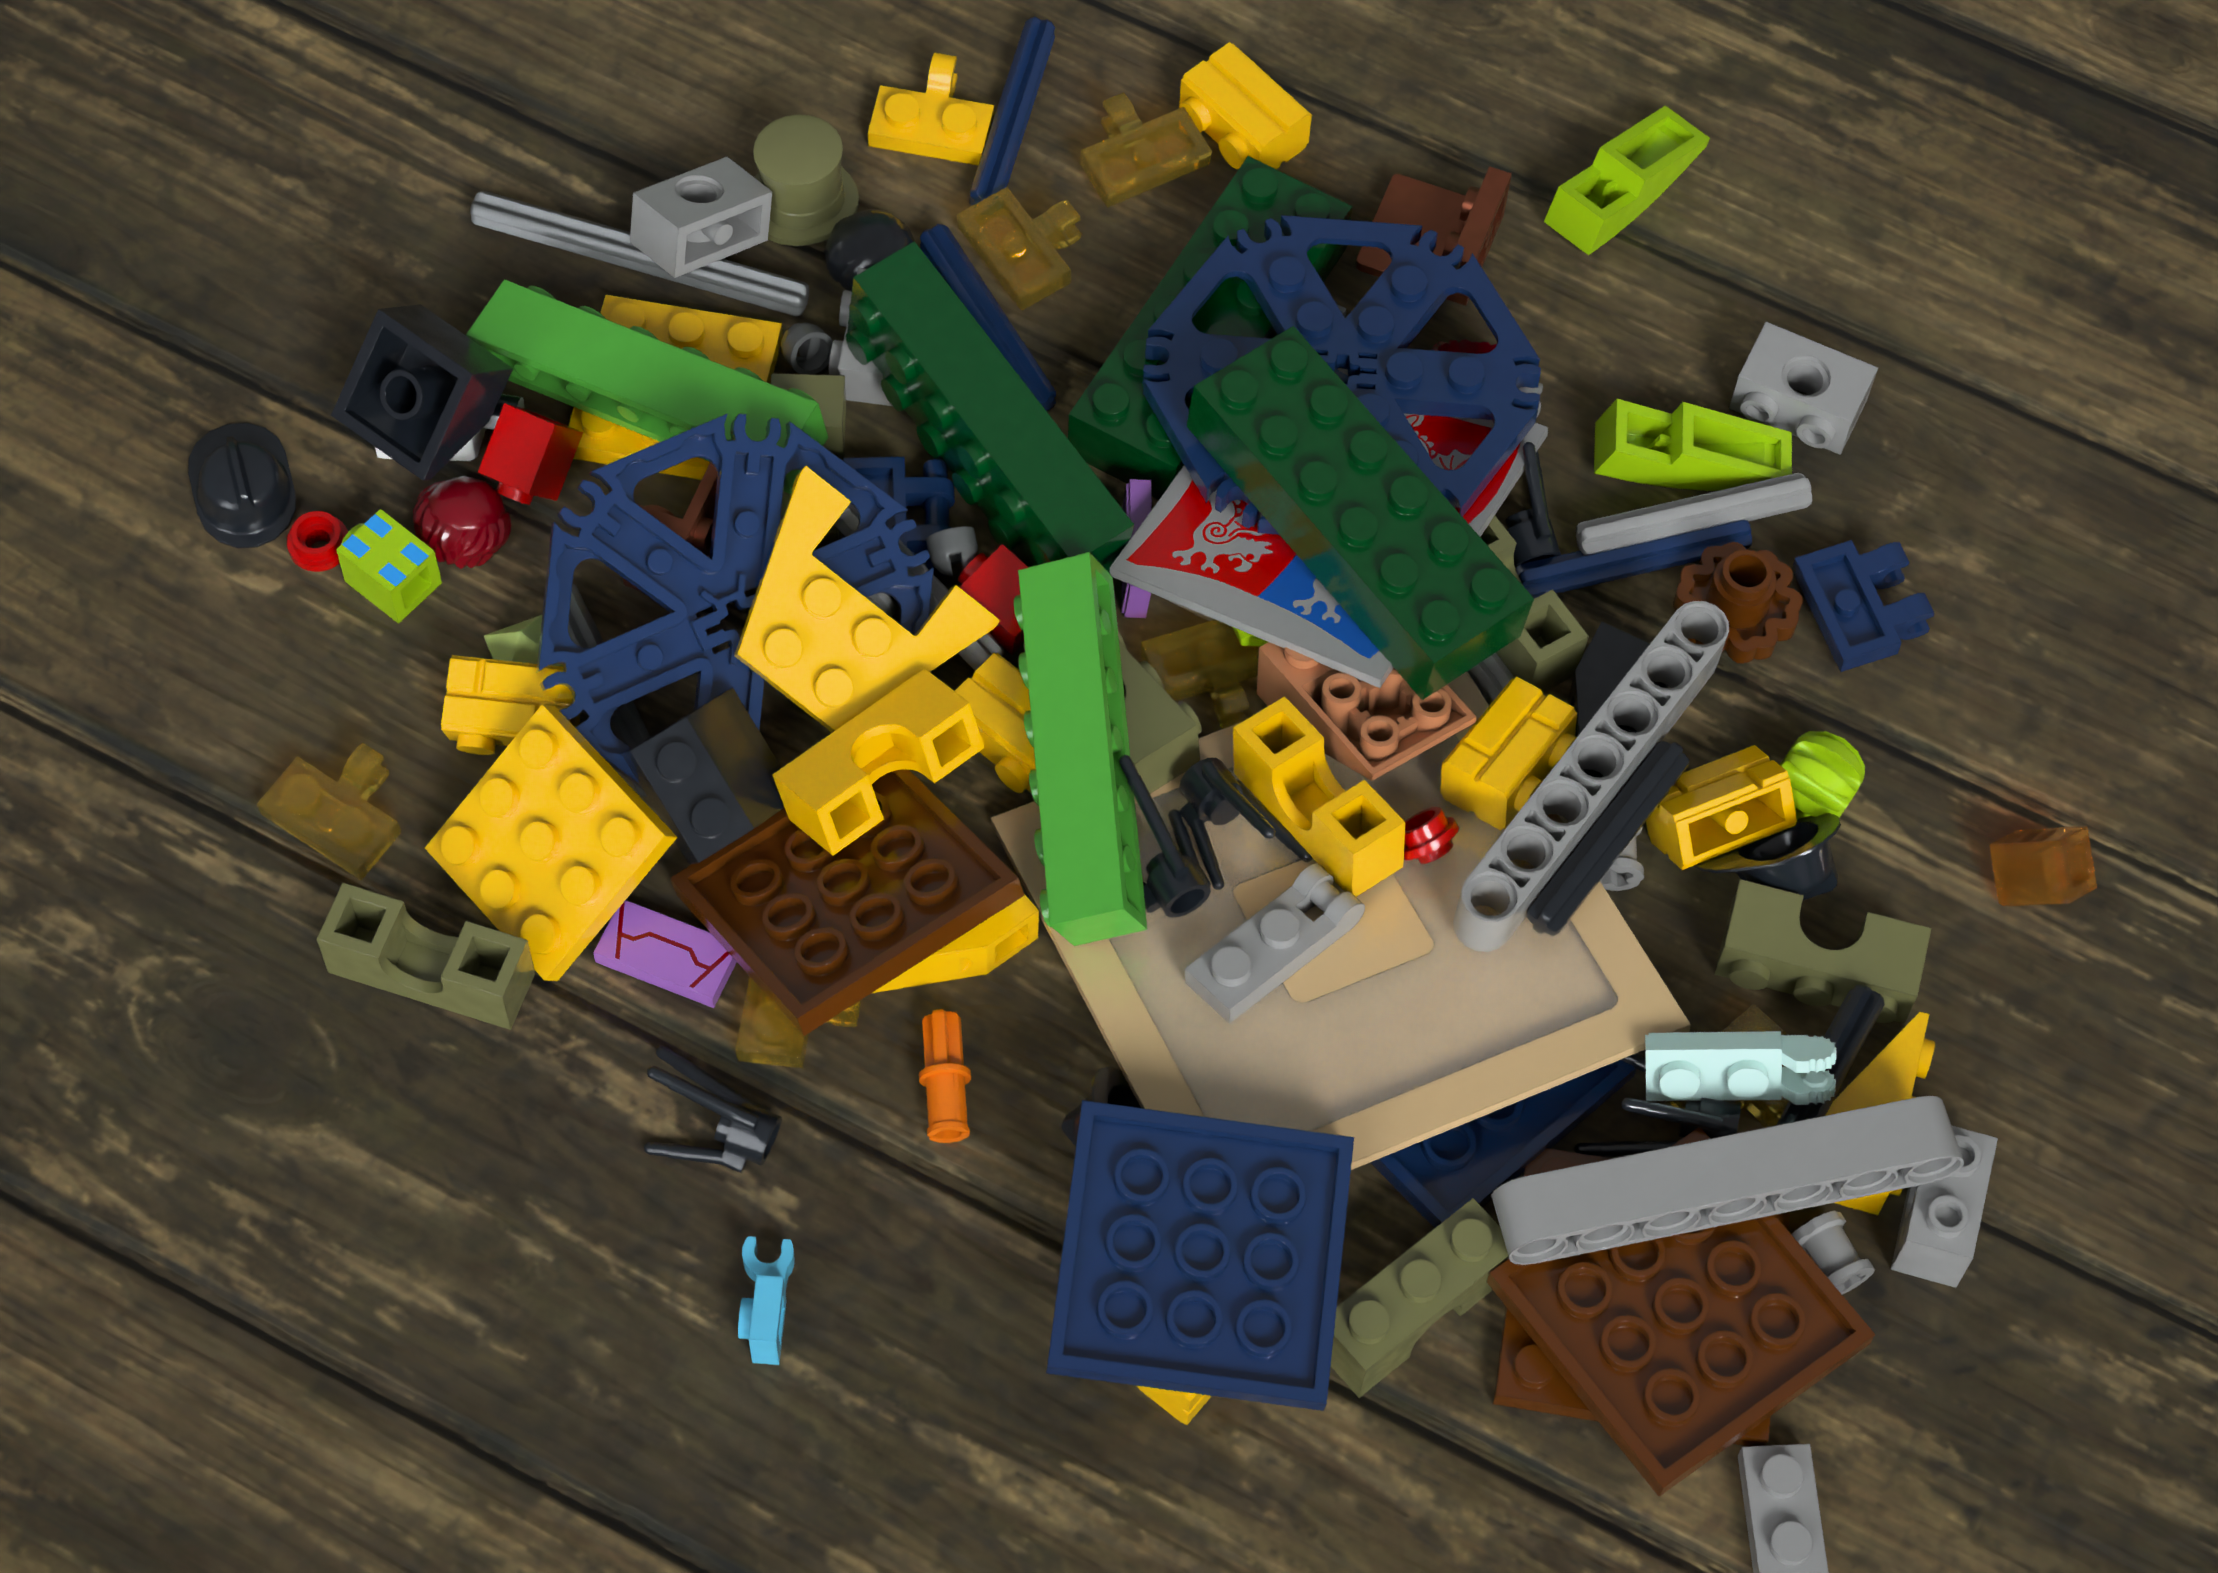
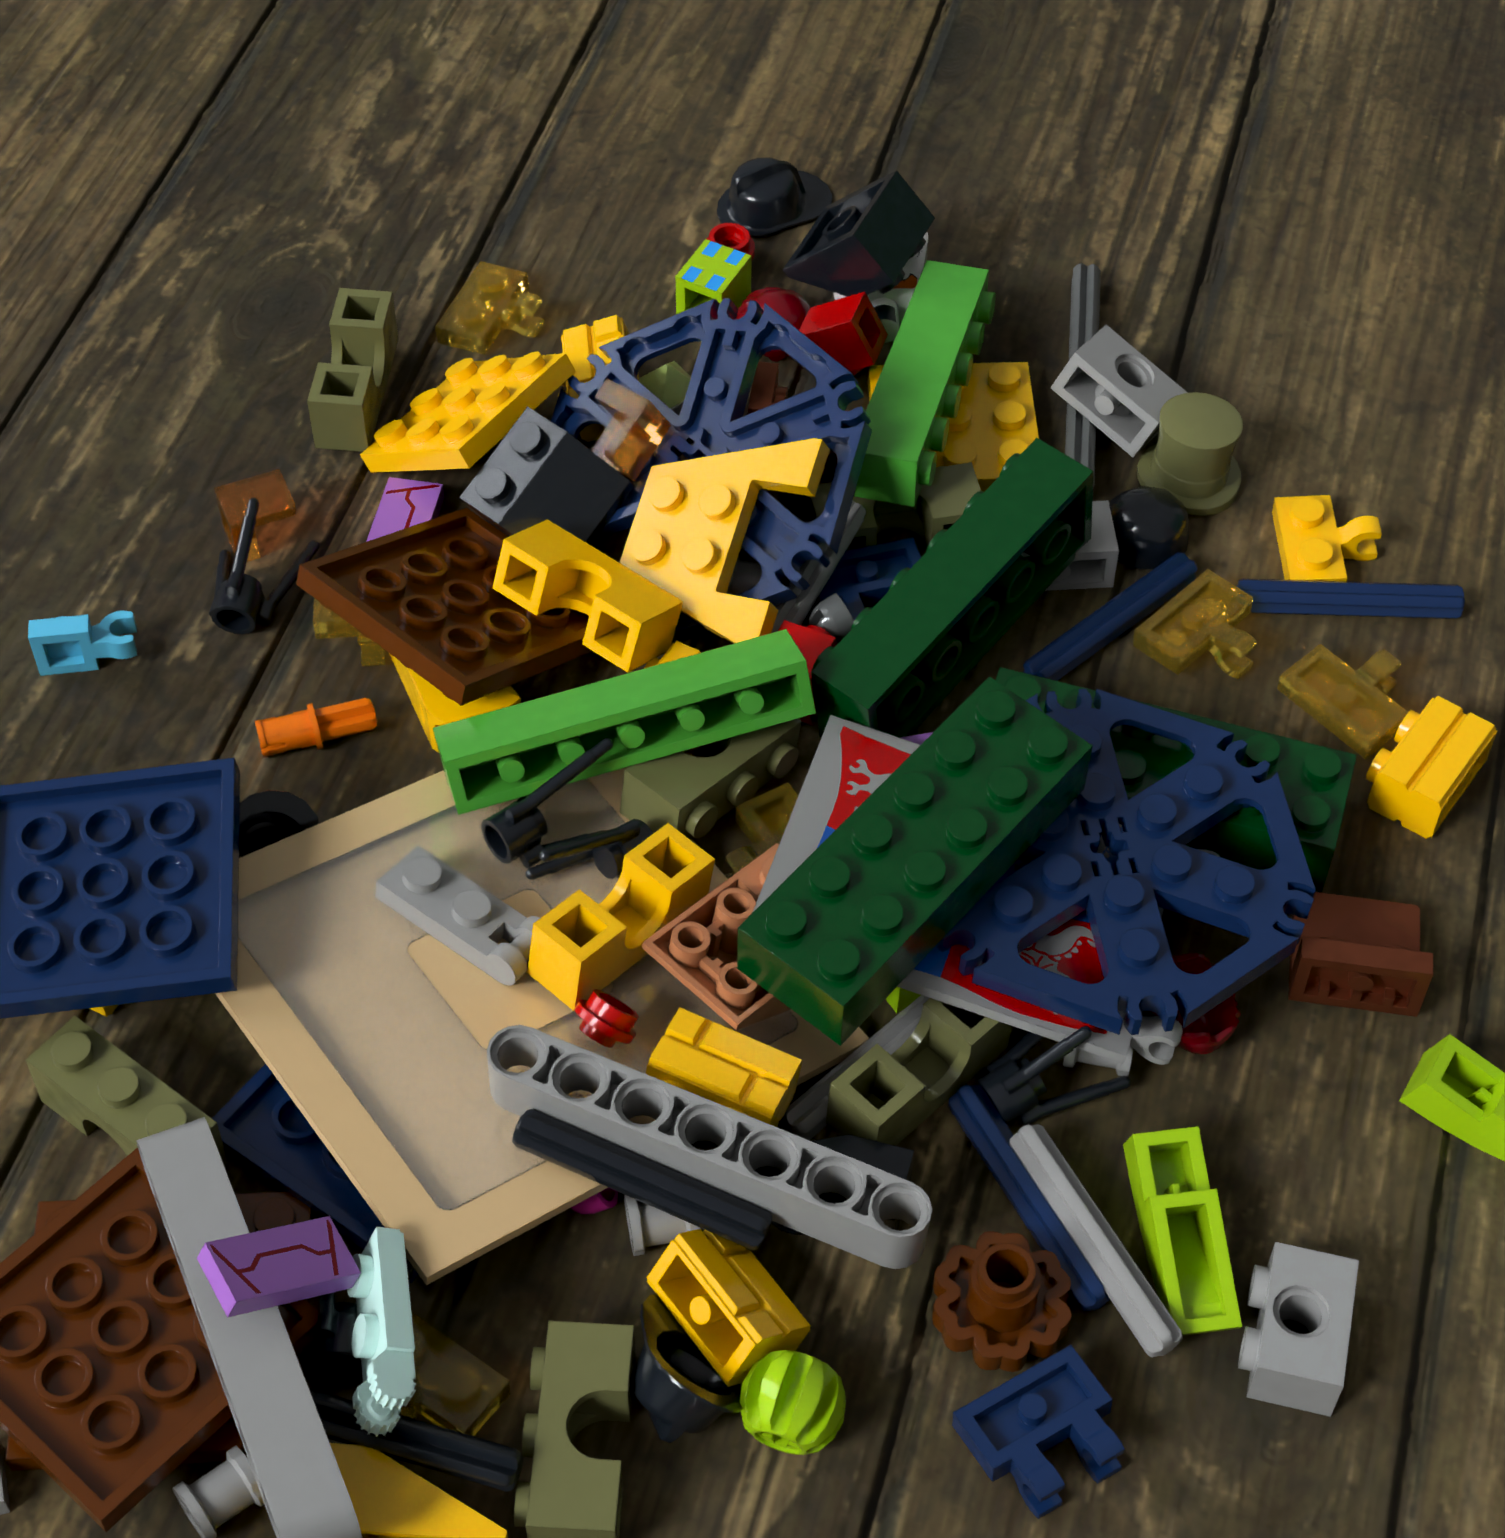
camera: 80 degrees right, 10 degrees down
none -> medium lavender tile [197,1216,361,1318]
none -> clear orange panel [214,469,296,562]
none -> clear orange panel [591,379,671,481]

